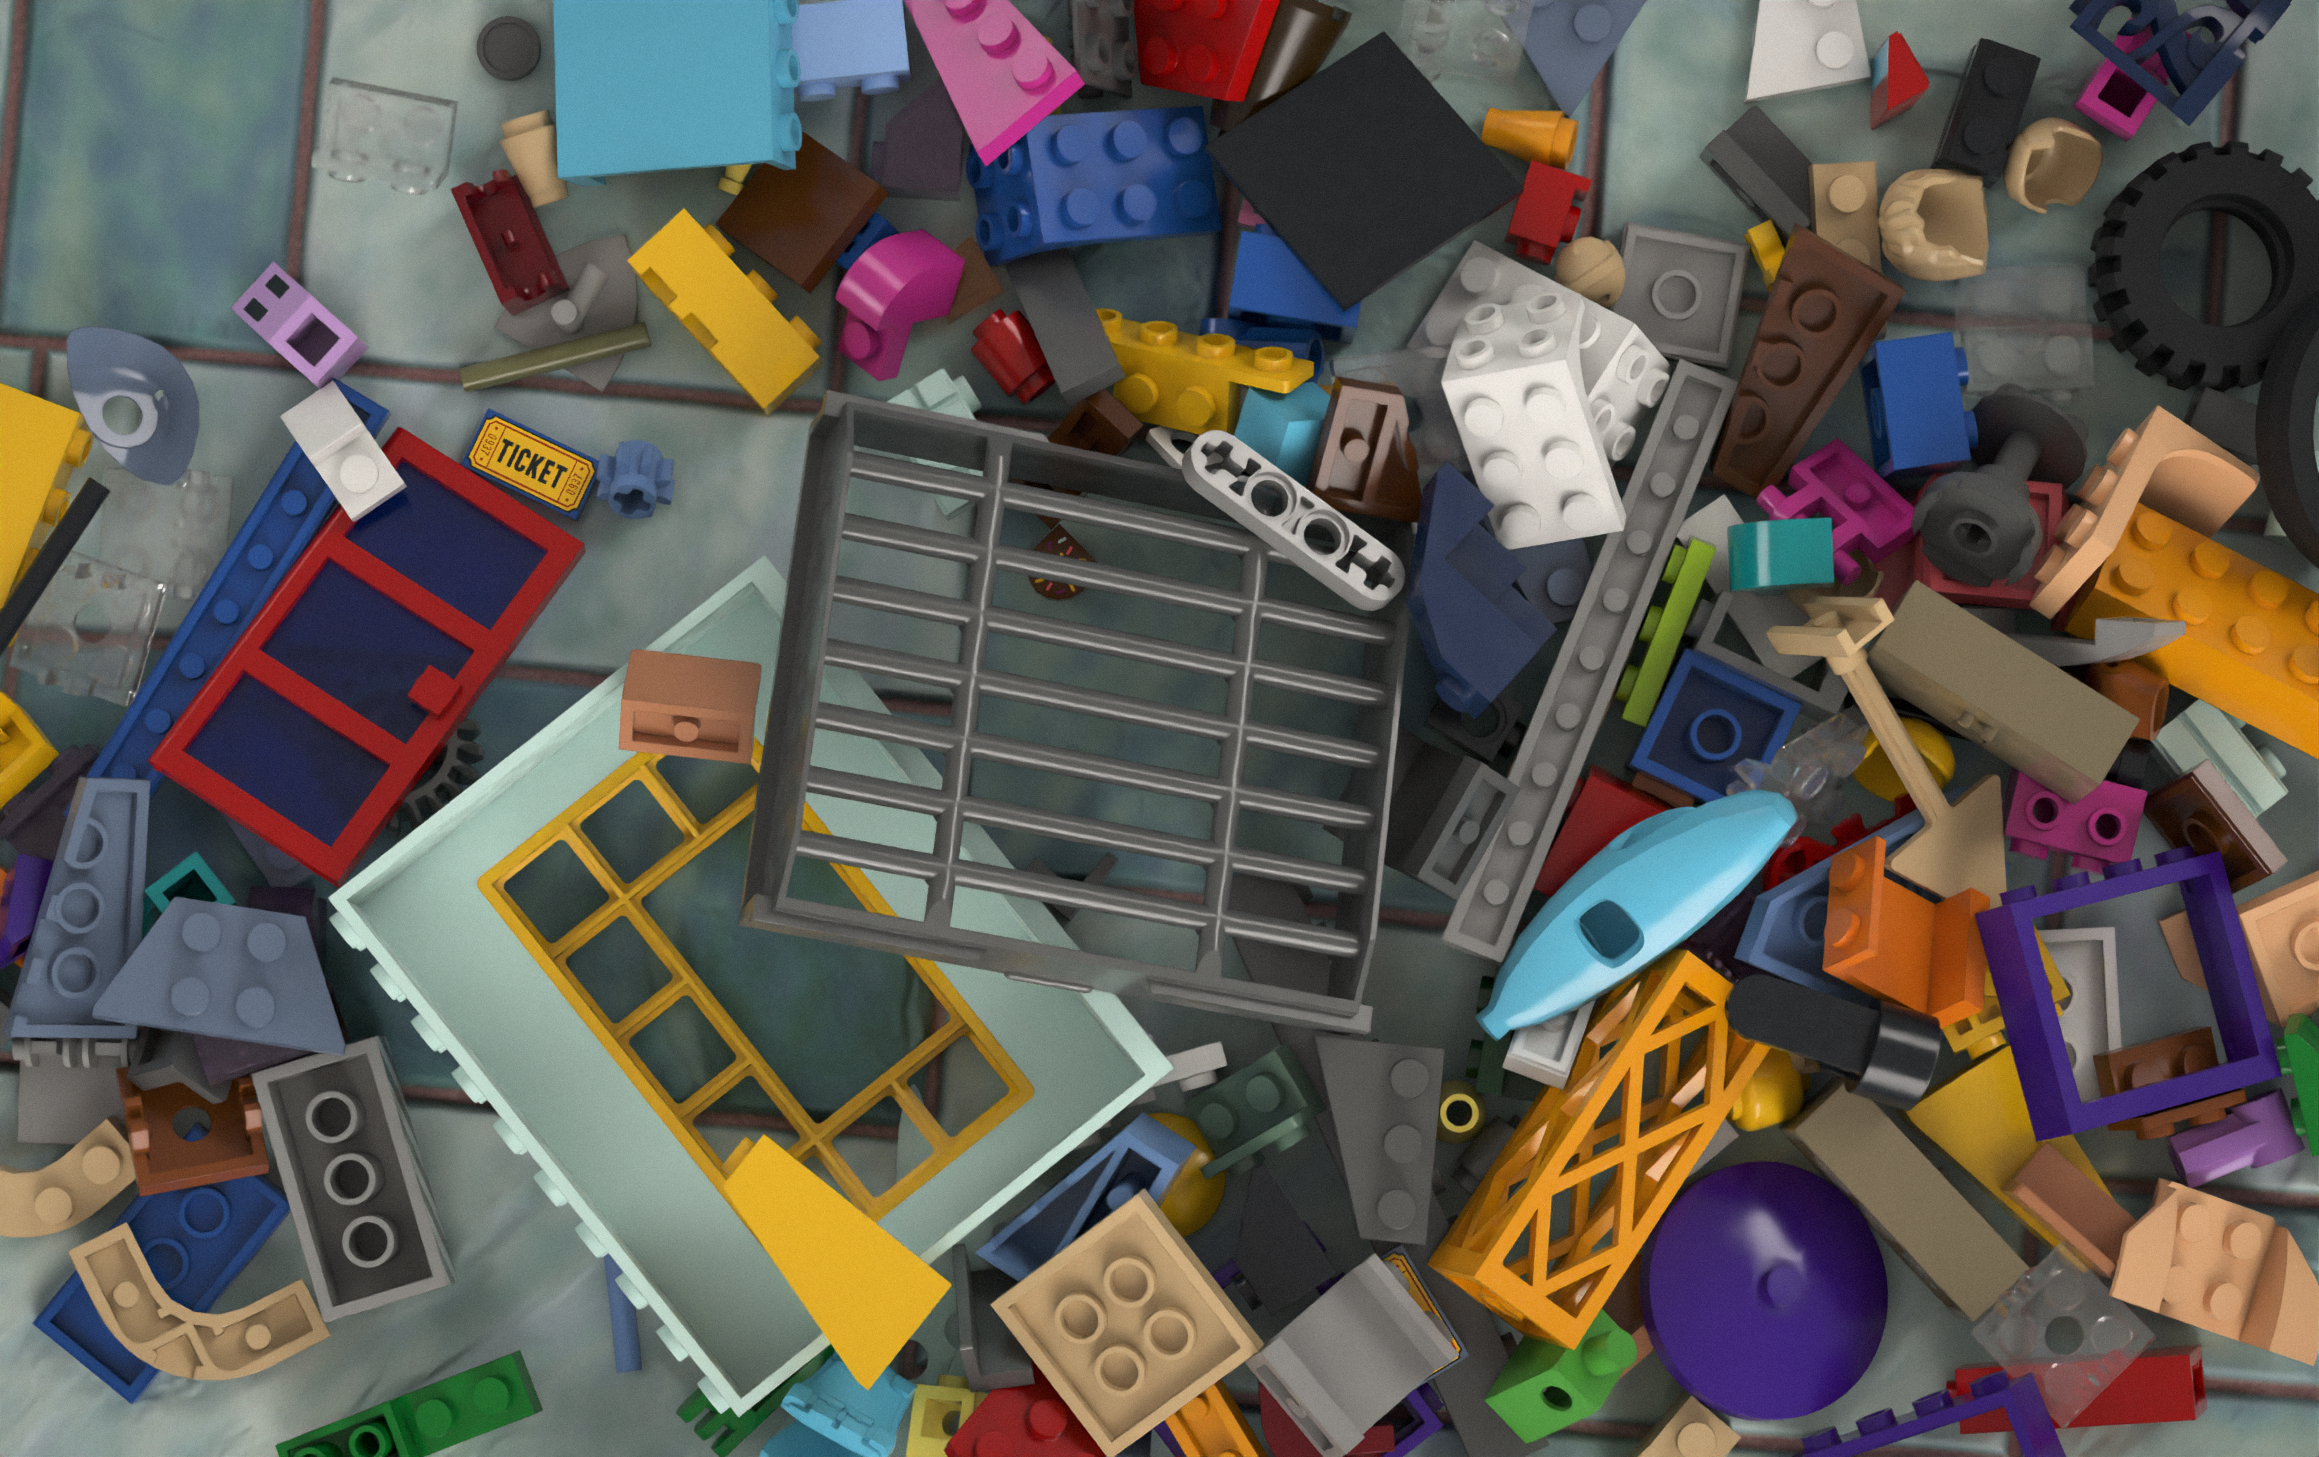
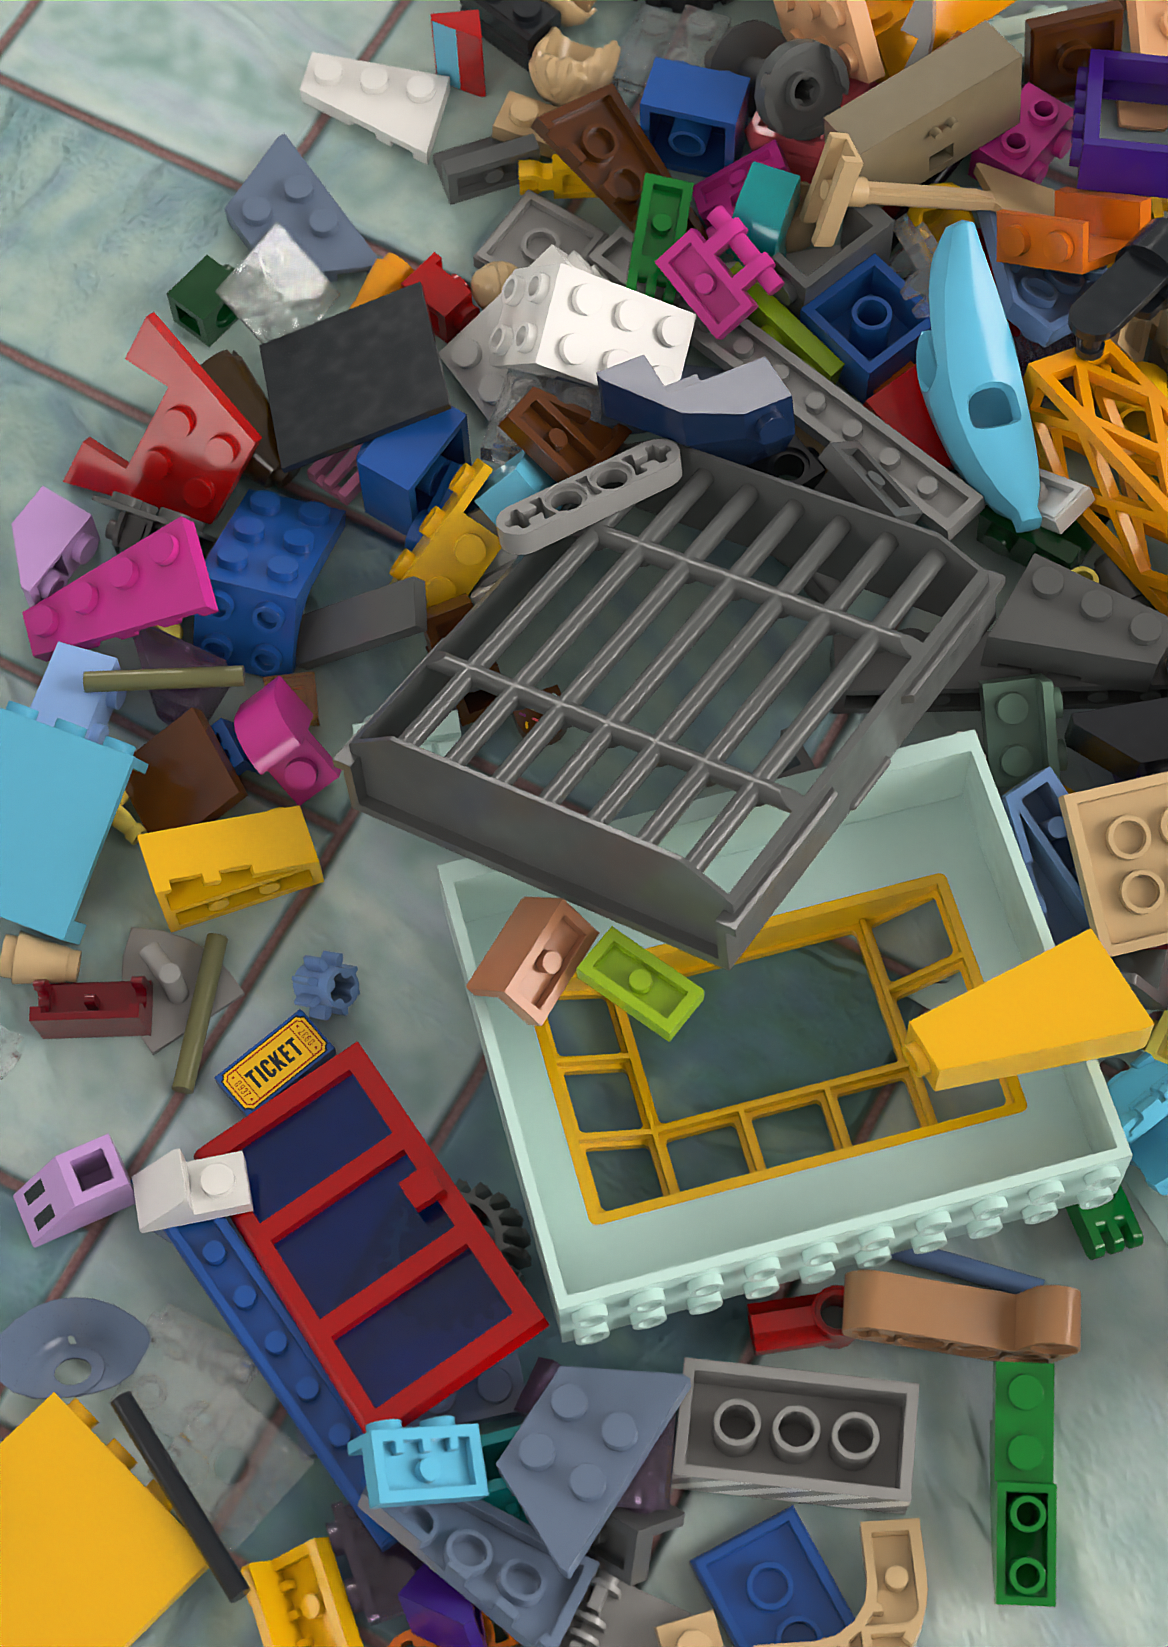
camera: 60 degrees left, 20 degrees down
dark orange piece [116,1046,269,1197] -> none
red brick [970,309,1056,406] -> none
none -> olive bar [83,665,245,693]
none -> medium azure bracket [347,1416,489,1509]
none -> lime plate [576,926,704,1042]
none -> green hinge [625,173,694,305]
none -> dark pink plate [655,205,785,340]
none -> red piece [747,1285,855,1356]
none -> medium nougat beam [842,1270,1081,1363]

